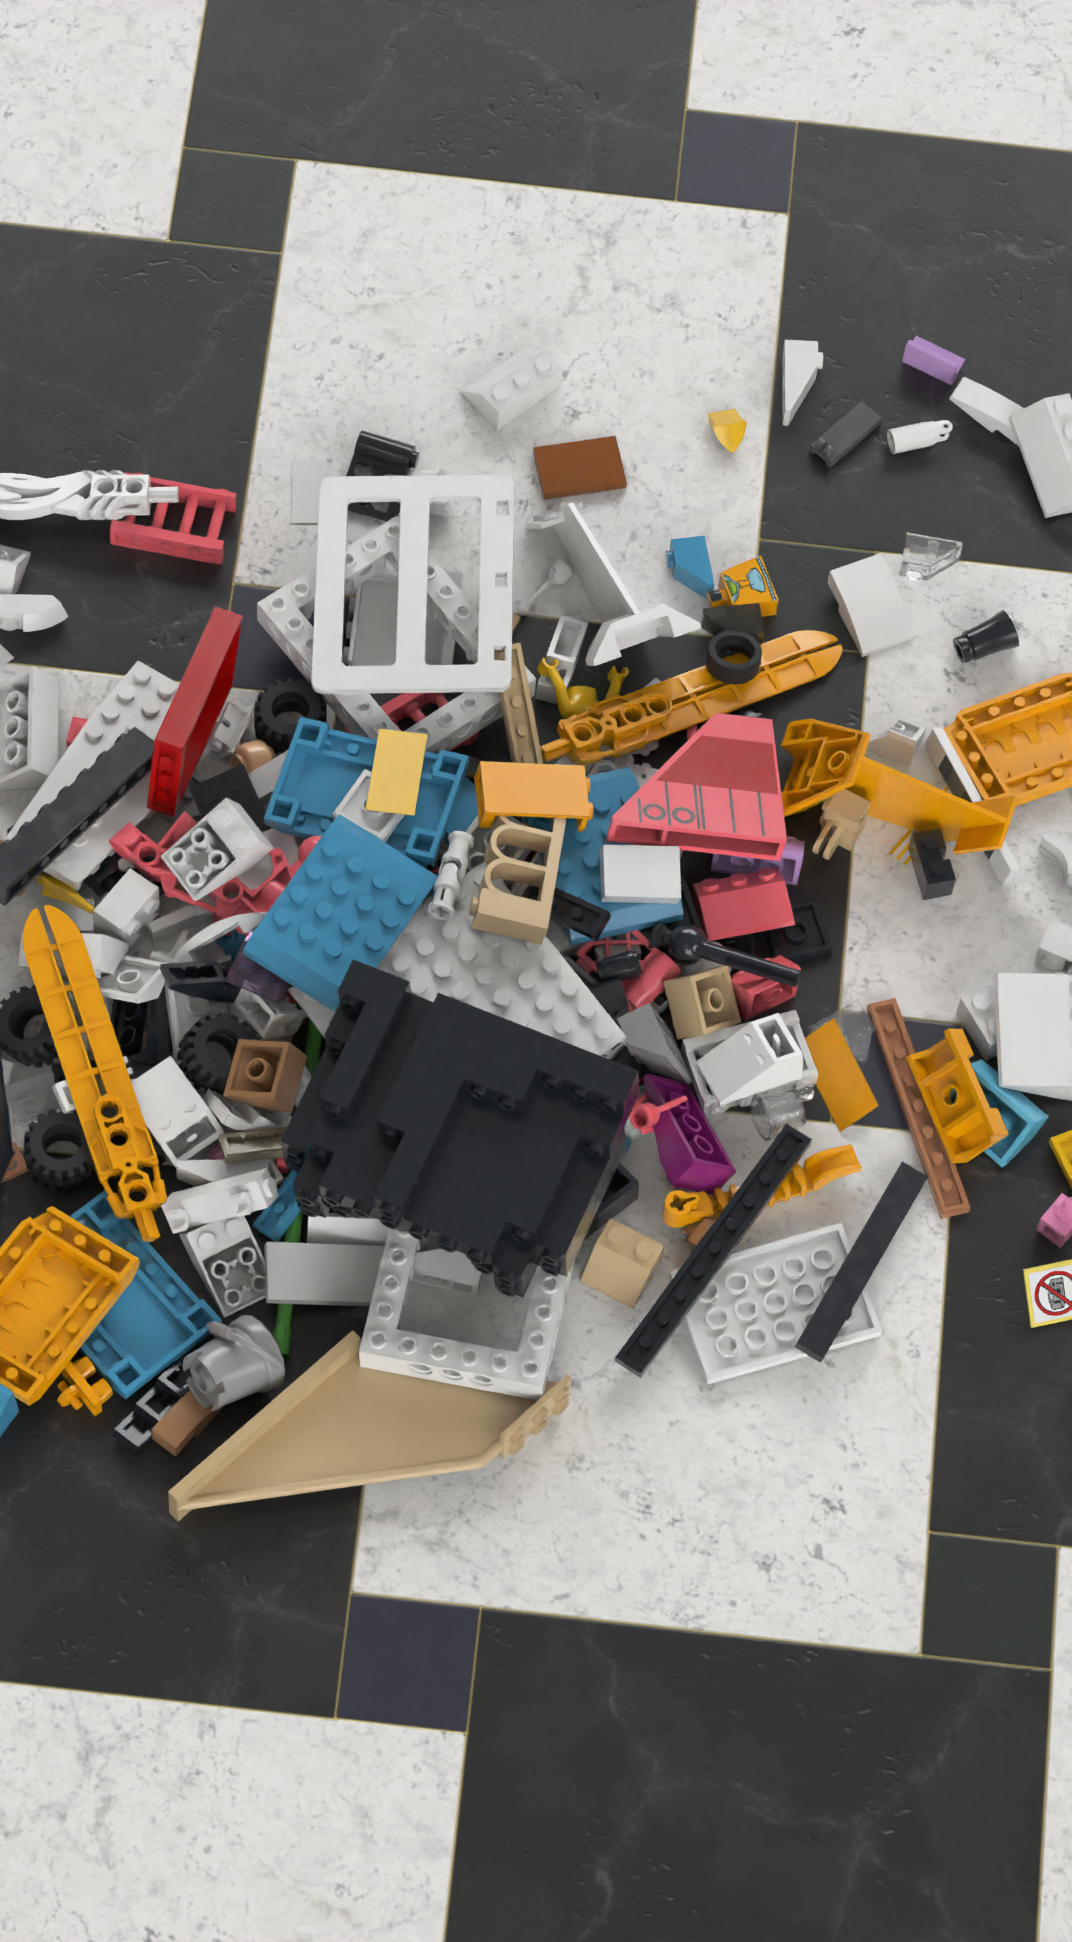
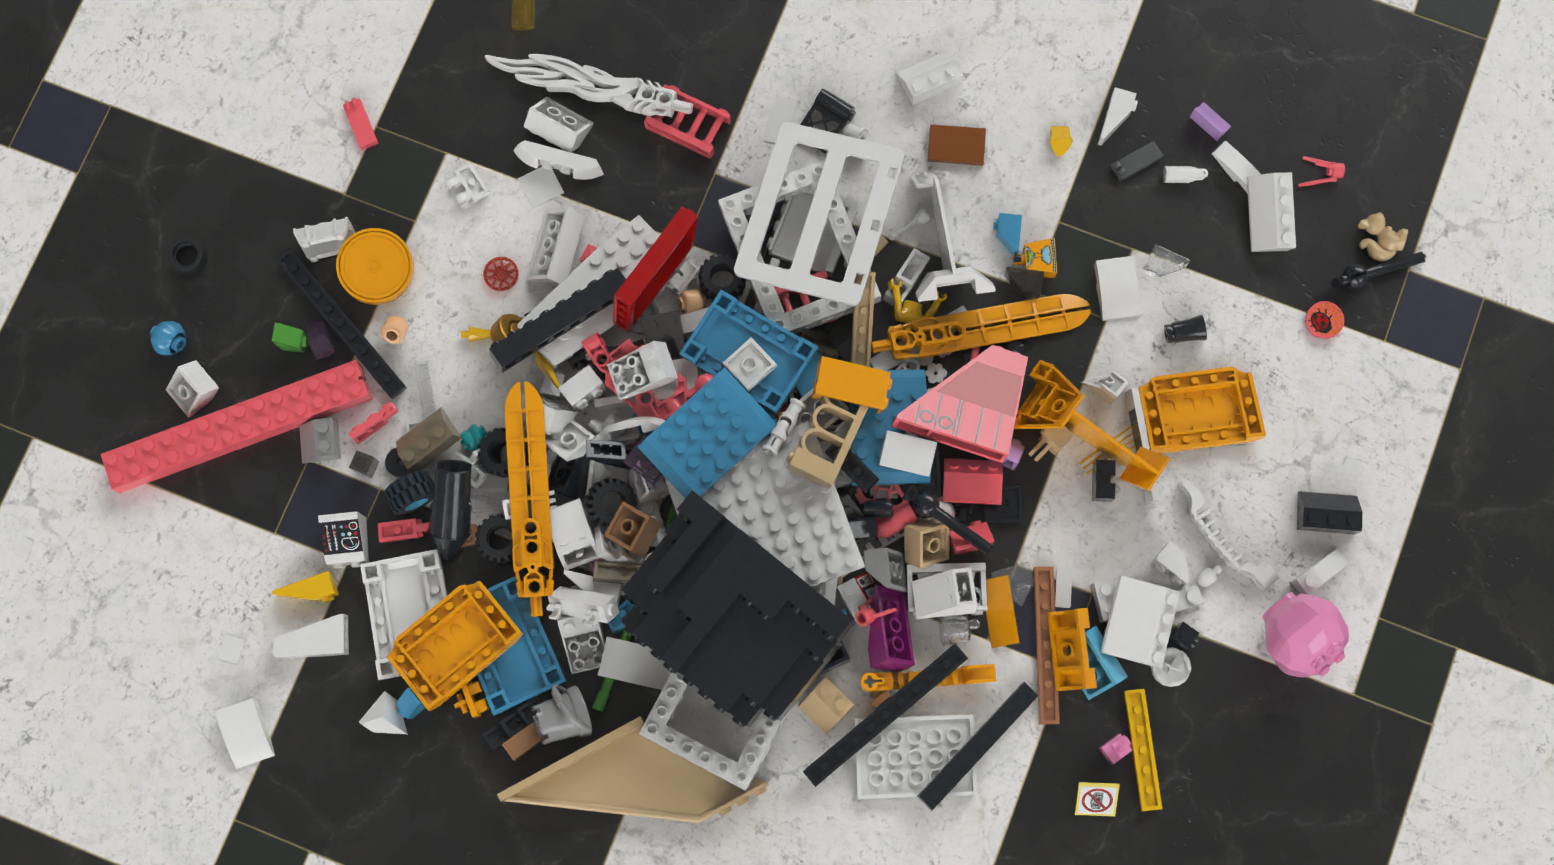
camera: 25 degrees right, 15 degrees up
yellow sticker [365,729,428,816] -> none
black tyre [706,630,762,685] -> none
none -> white sticker [1055,568,1072,608]

